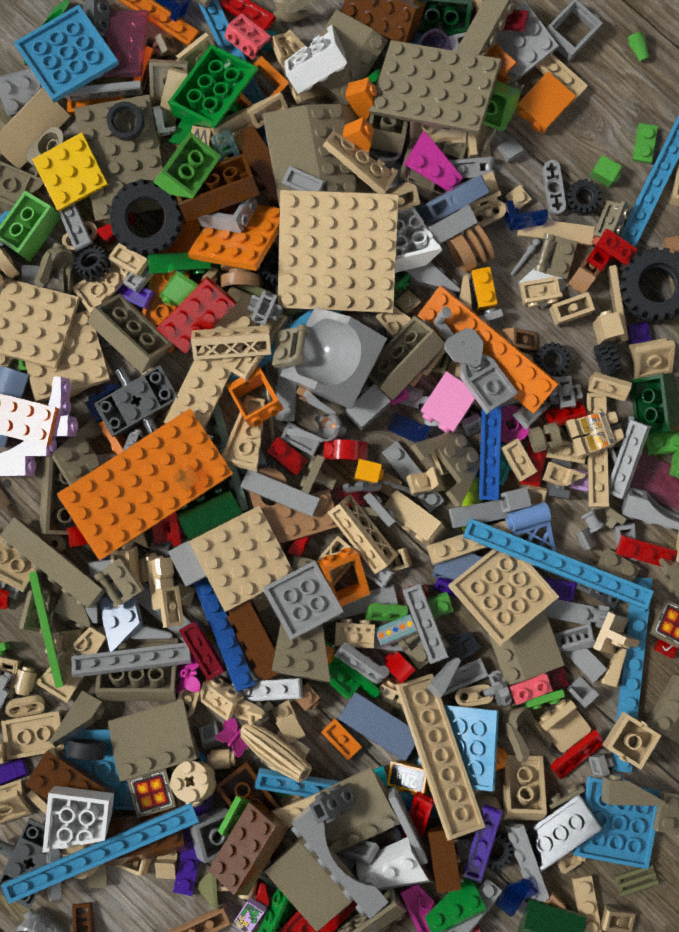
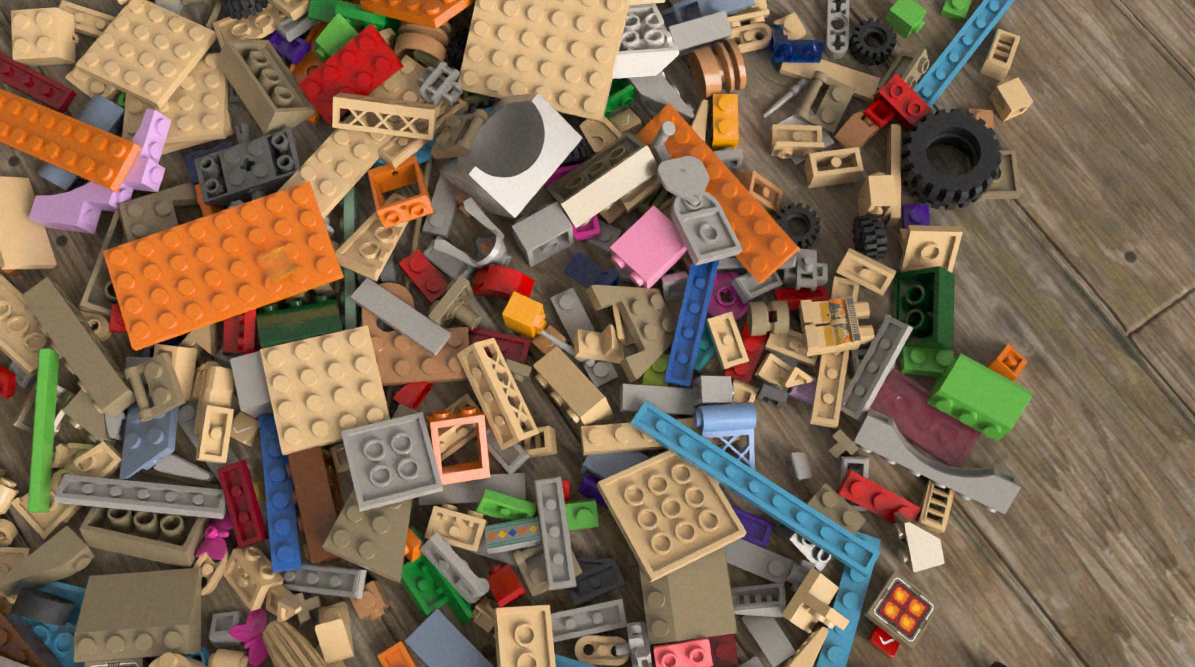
camera: 10 degrees right, 10 degrees down
dark grey tile [343,482,382,494] -> none
light grey plate [363,492,395,527] -> none
light grey slope [426,658,461,698] -> none
light grey bush [581,509,605,533] -> none

